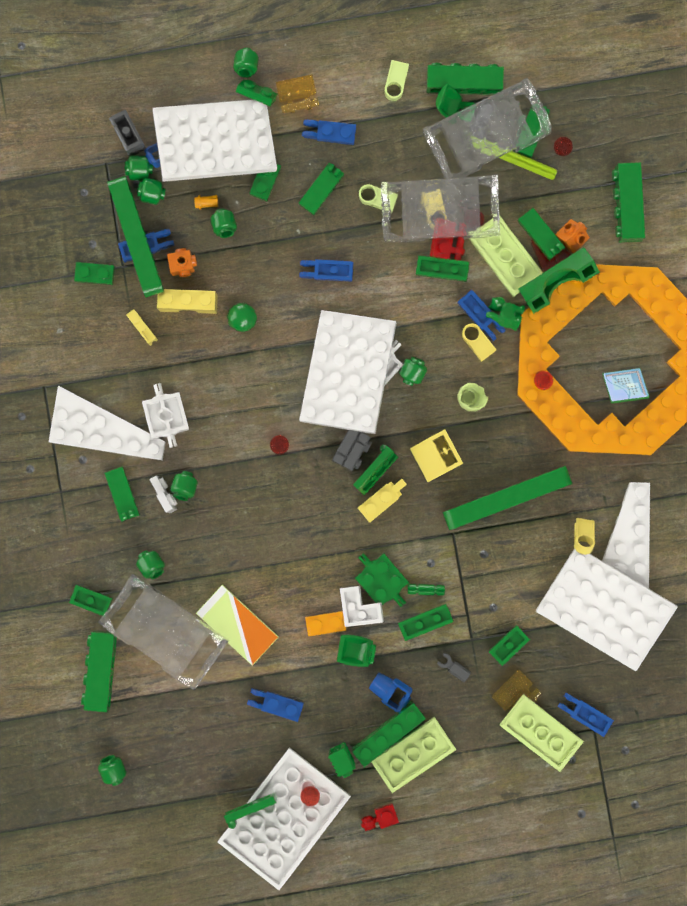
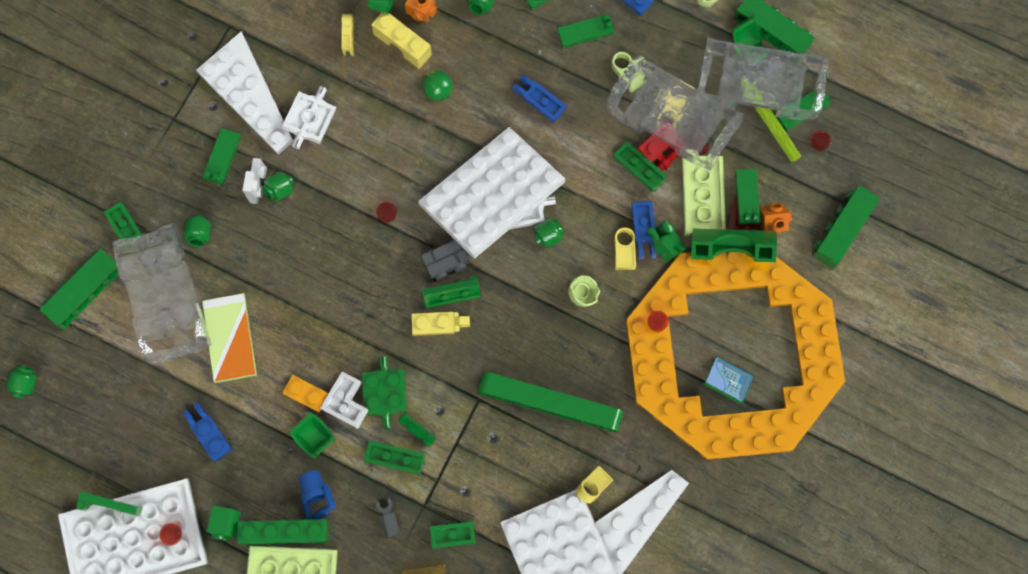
camera: 30 degrees right, 10 degrees down
light yellow slope [410,430,463,482] -> none

